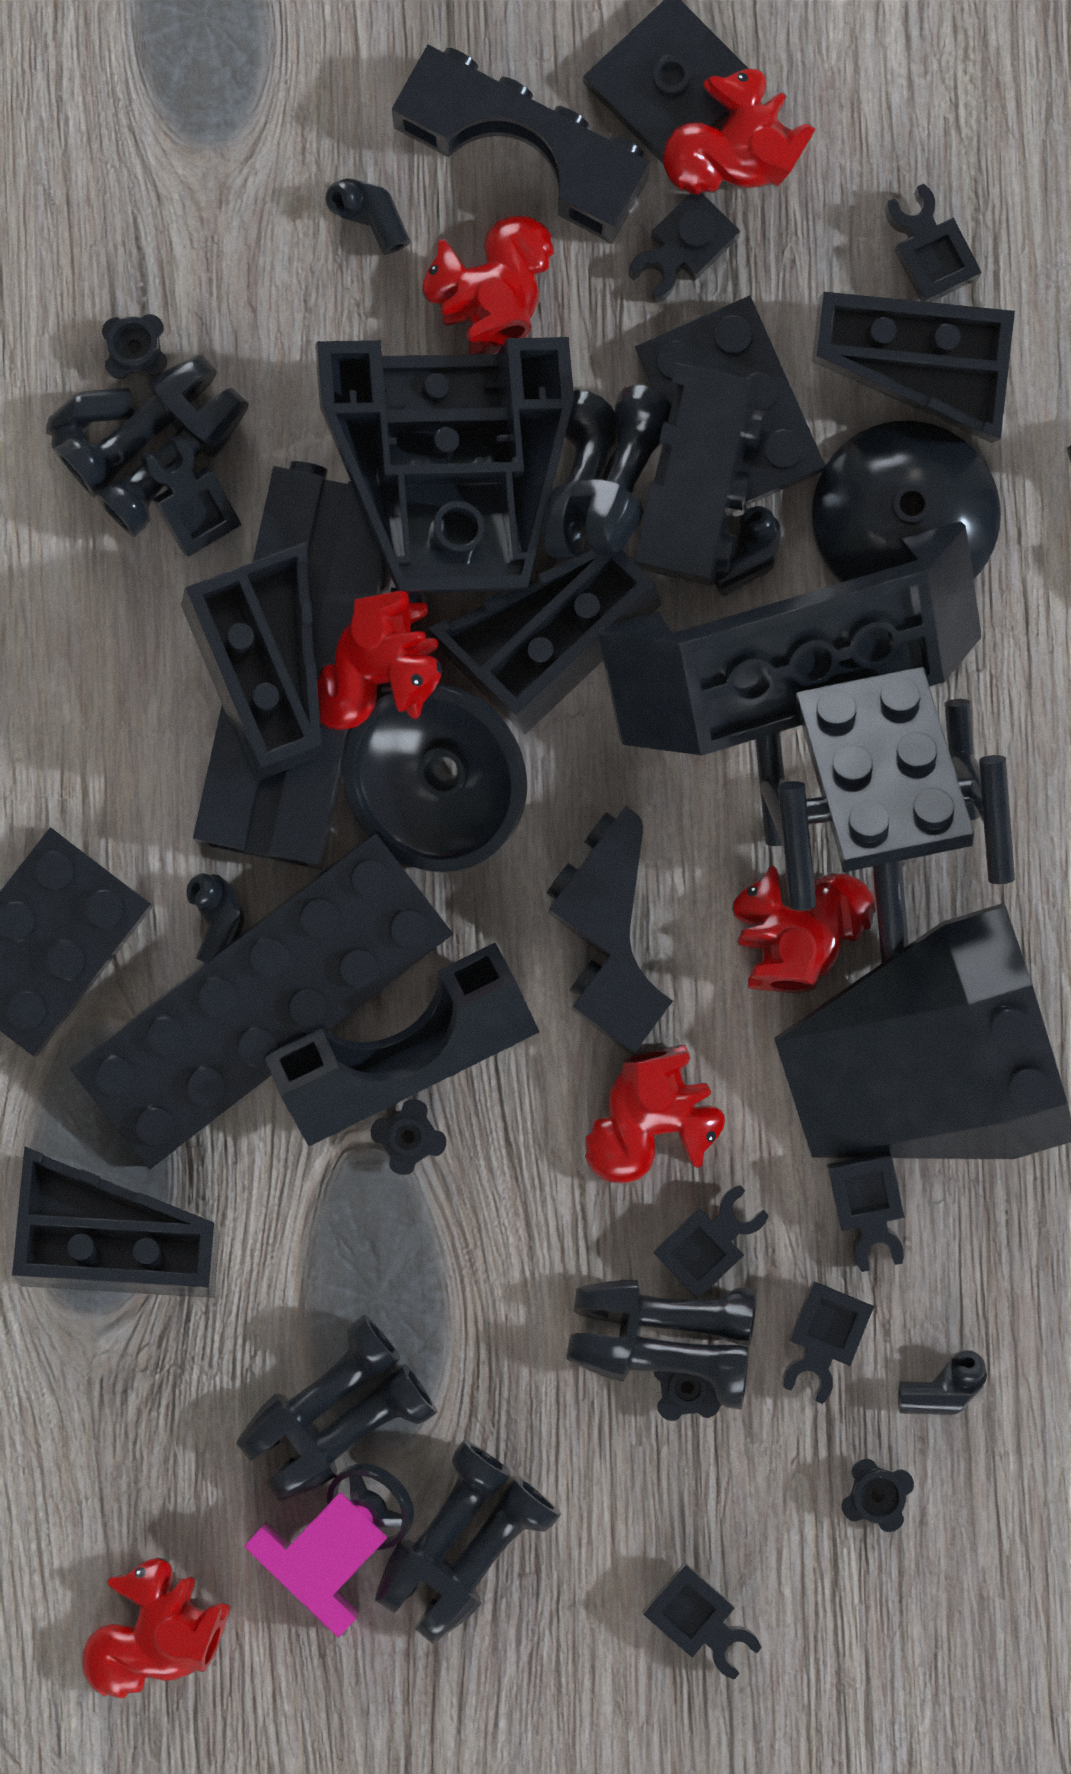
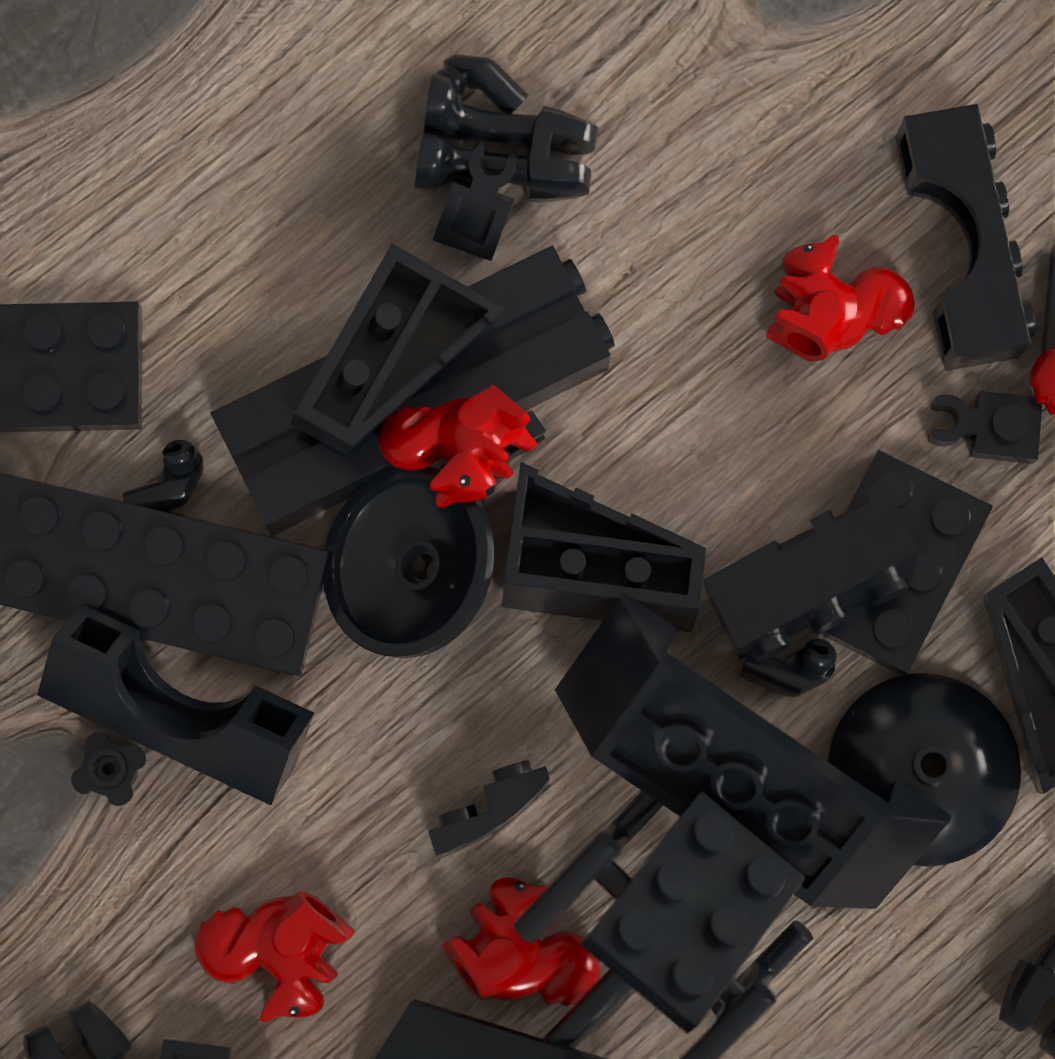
camera: 50 degrees right, 5 degrees down
black plate [102,314,167,379] -> none
black wedge [315,337,574,594] -> none
black arm [325,178,411,255] -> none
black piece [544,385,672,559] -> none
black arch [546,806,673,1055] -> none
none -> black slope [428,760,550,859]

